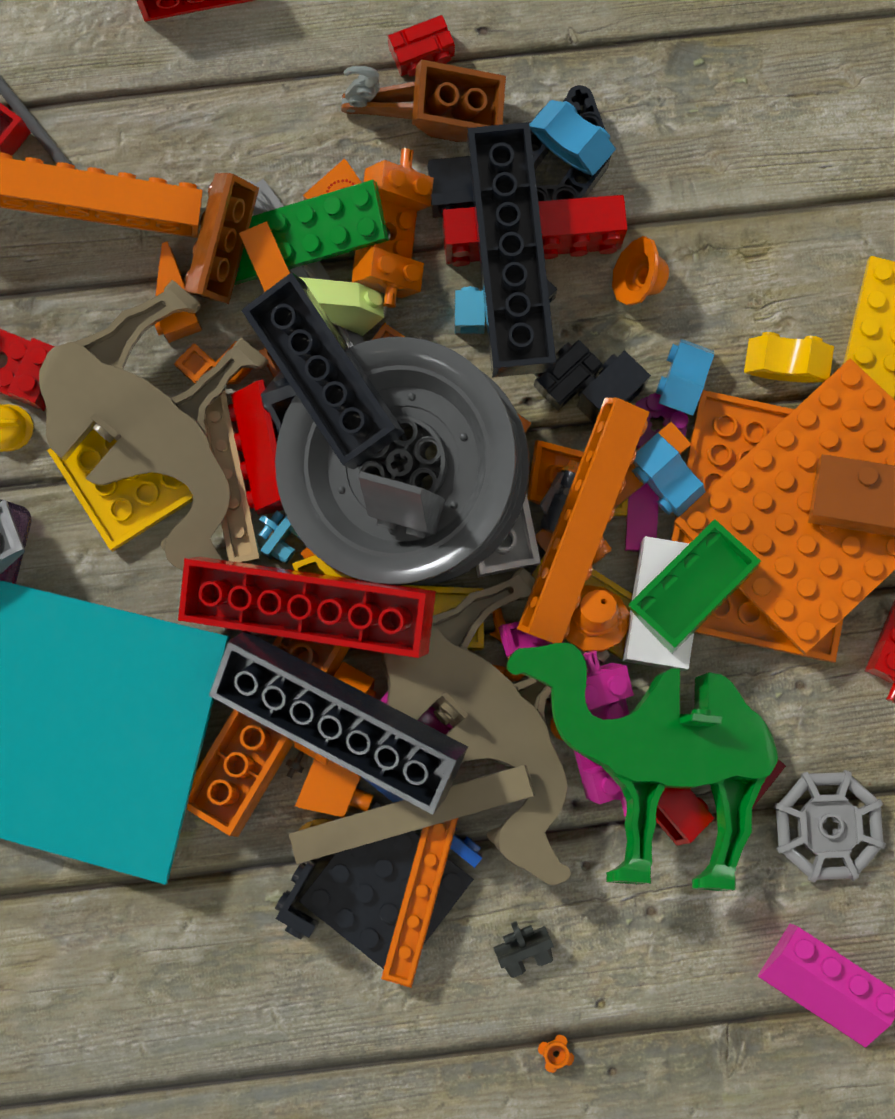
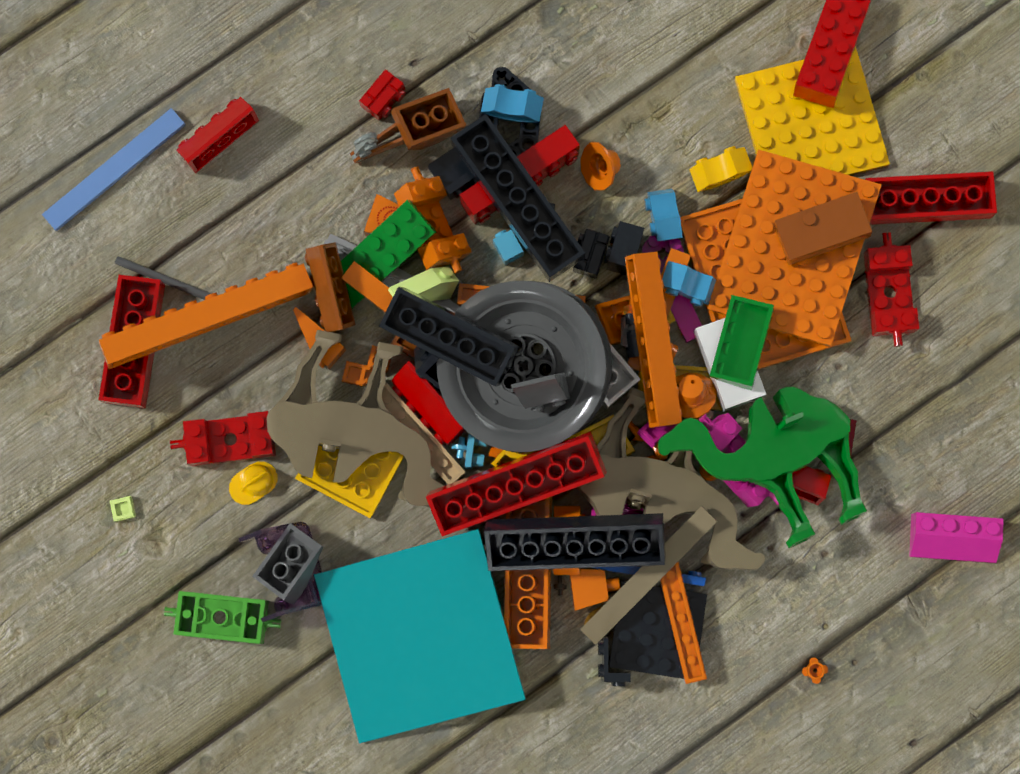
camera: 25 degrees left, 0 degrees up
pearl dark grey hips [493,921,554,978] -> none
light grey plate [773,770,886,883] -> none

